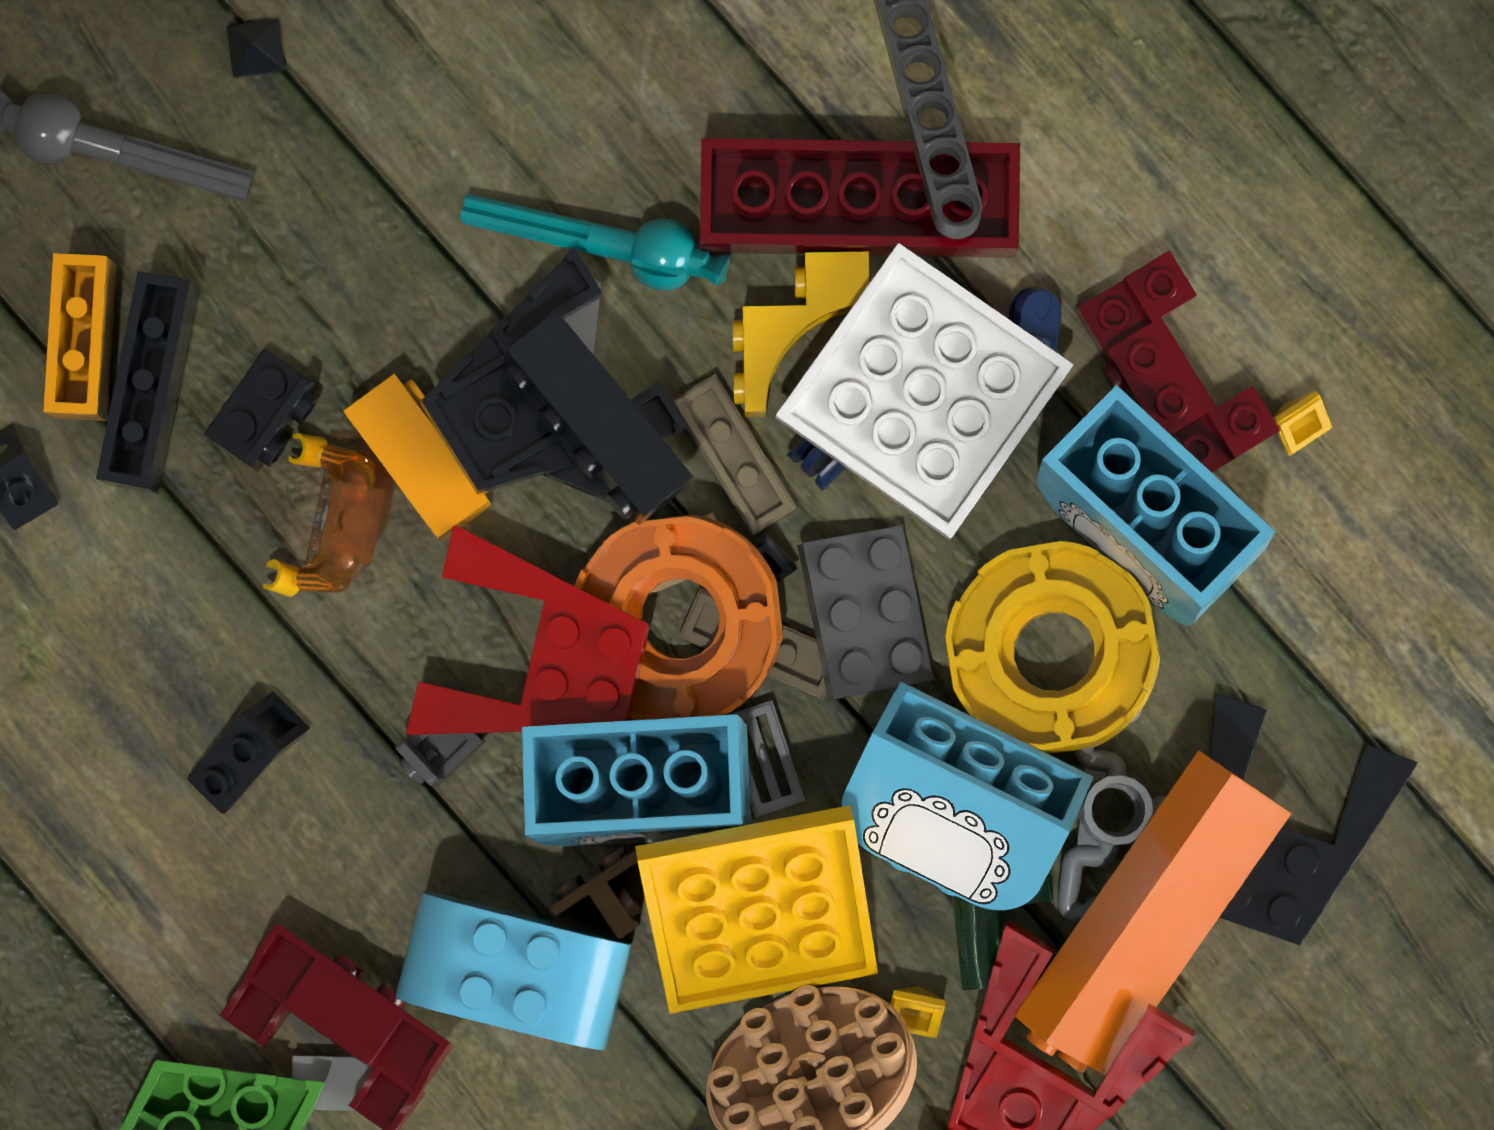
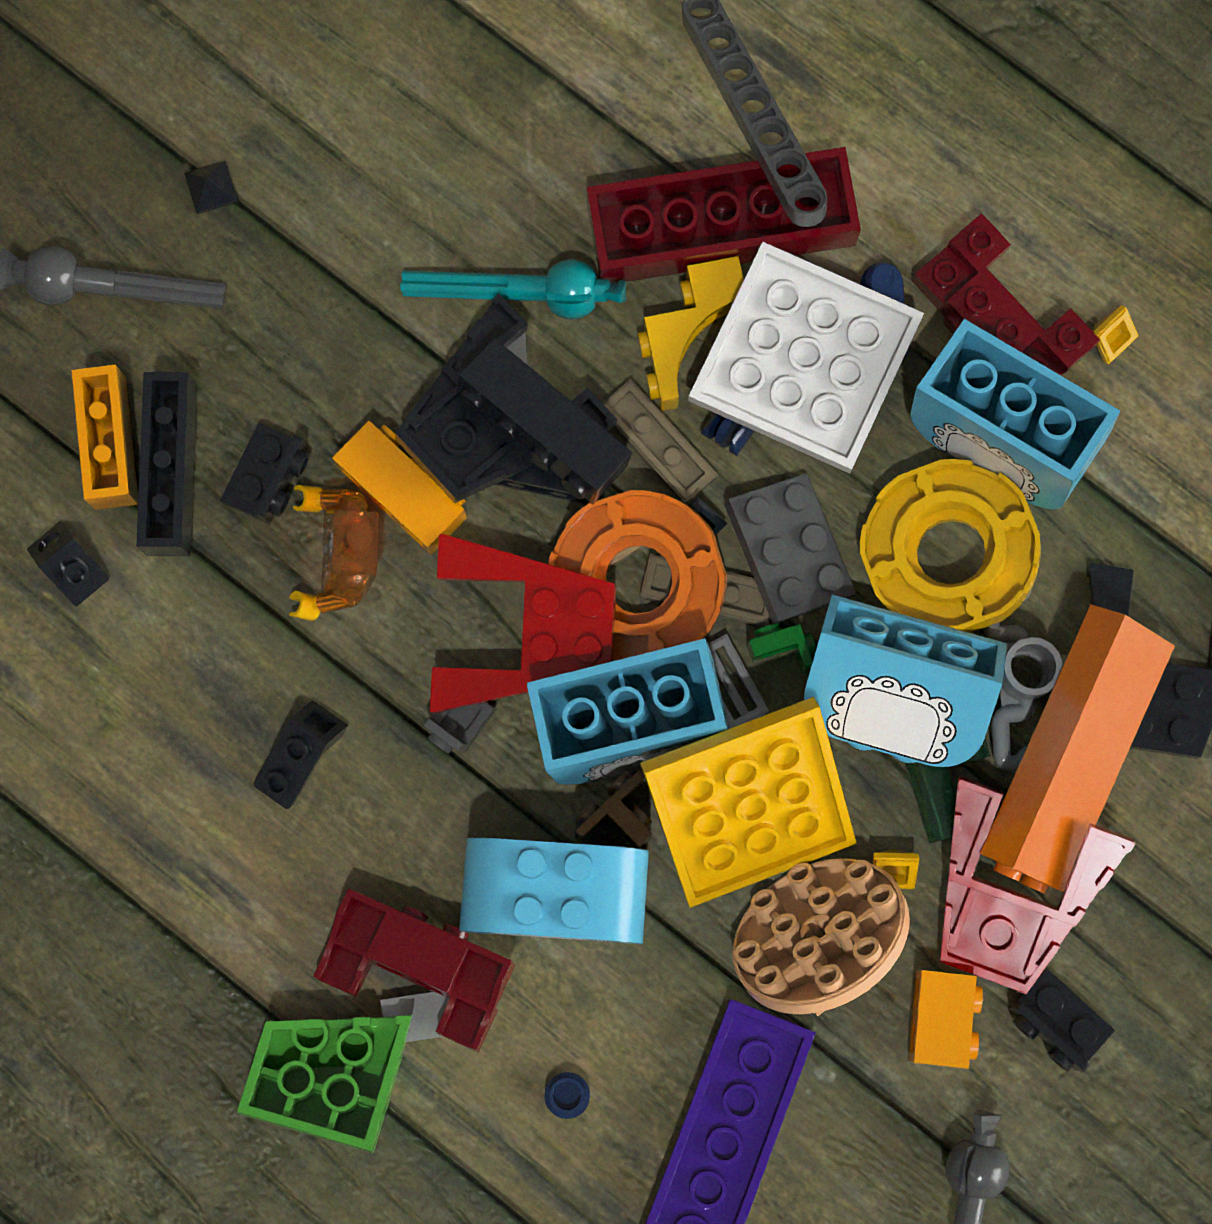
camera: 10 degrees left, 5 degrees down
none -> green bracket [747,624,817,674]

